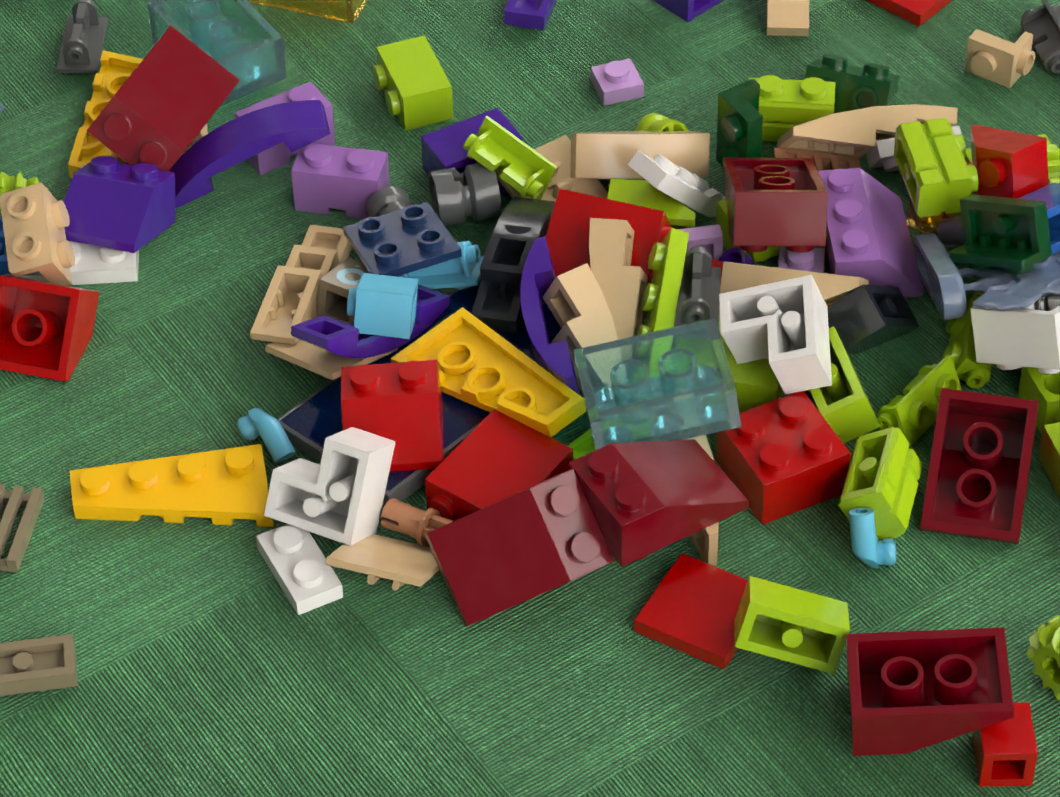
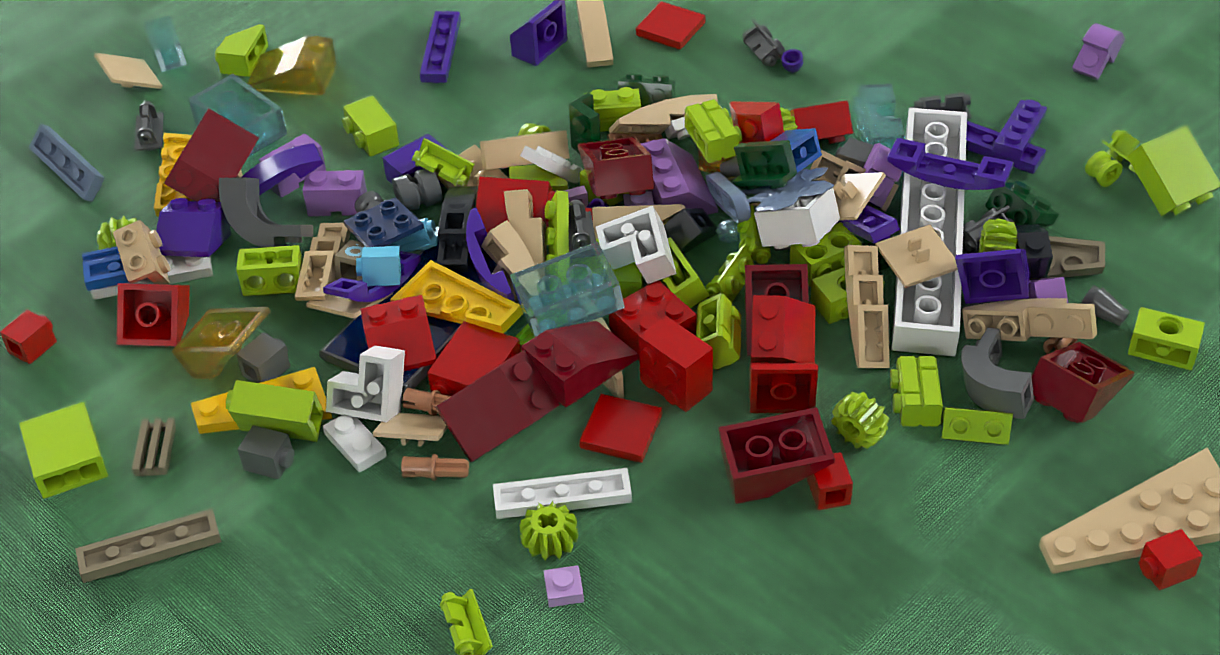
camera: 10 degrees left, 0 degrees up
medium azure arm [237,408,296,464] -> none
lavender plate [590,58,644,106] -> none
lime brick [734,576,850,674] -> none
medium azure arm [849,507,897,569] -> none
tan bracket [965,29,1035,88] -> none
none -> clear yellow slope [171,307,271,379]
none -> dark grey arch [219,178,313,247]
none -> lime brick [226,380,324,442]
none -> lime brick [236,245,303,296]
none -> dark grey brick [236,332,291,383]
none -> dark grey brick [237,425,294,480]
none -> nougat axle [401,454,469,481]
none -> white plate [493,468,632,519]
none -> lime gear [519,501,578,561]
none -> red brick [639,316,713,412]
none -> clear light blue hinge [716,219,739,243]
none -> red slope [749,362,818,413]
none -> red slope [751,295,815,363]

